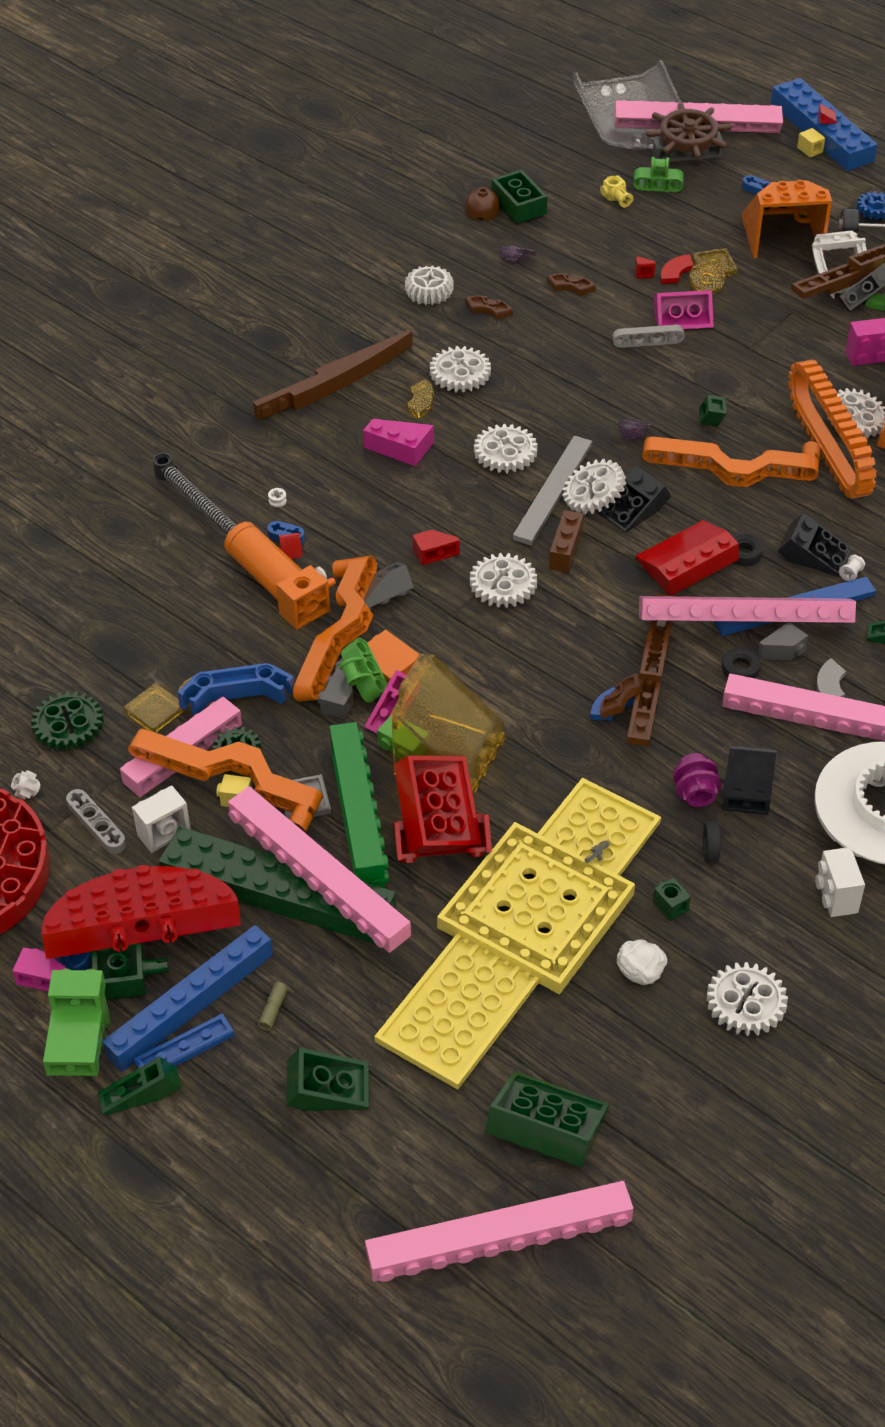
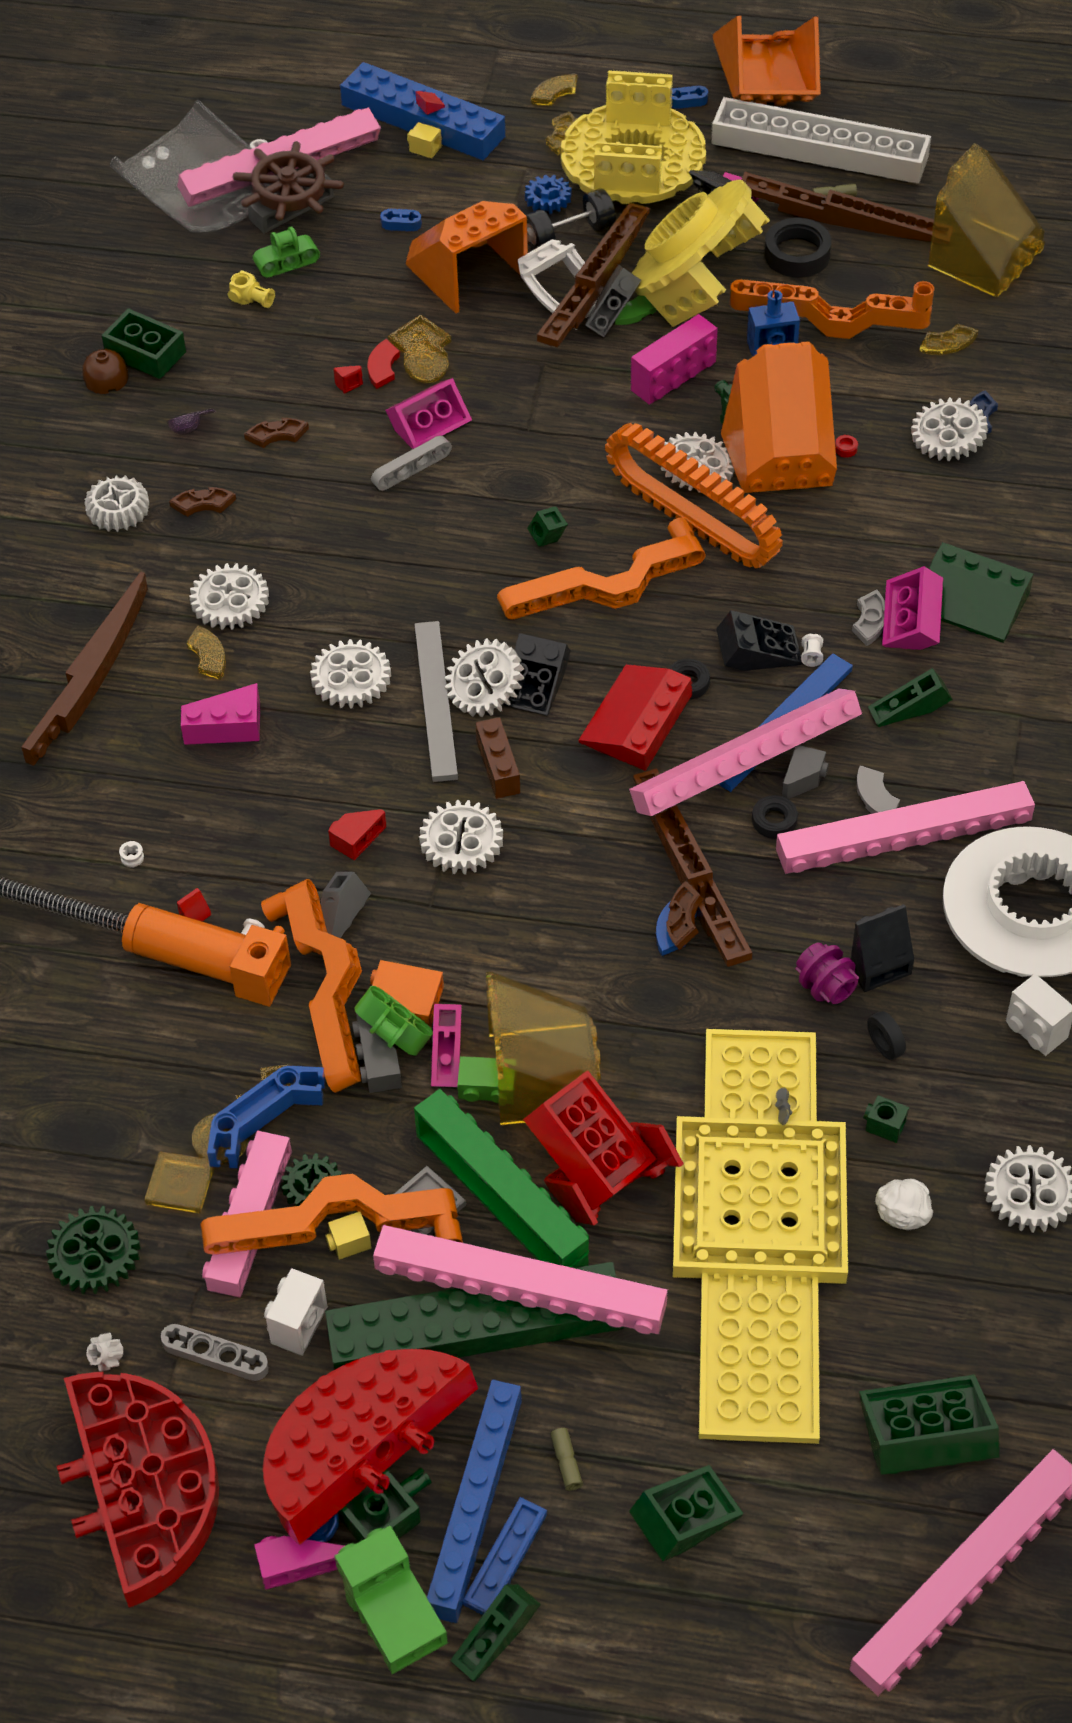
camera: 30 degrees left, 5 degrees up
blue beam [267,521,305,544] -> none
cap [618,419,653,440] -> none

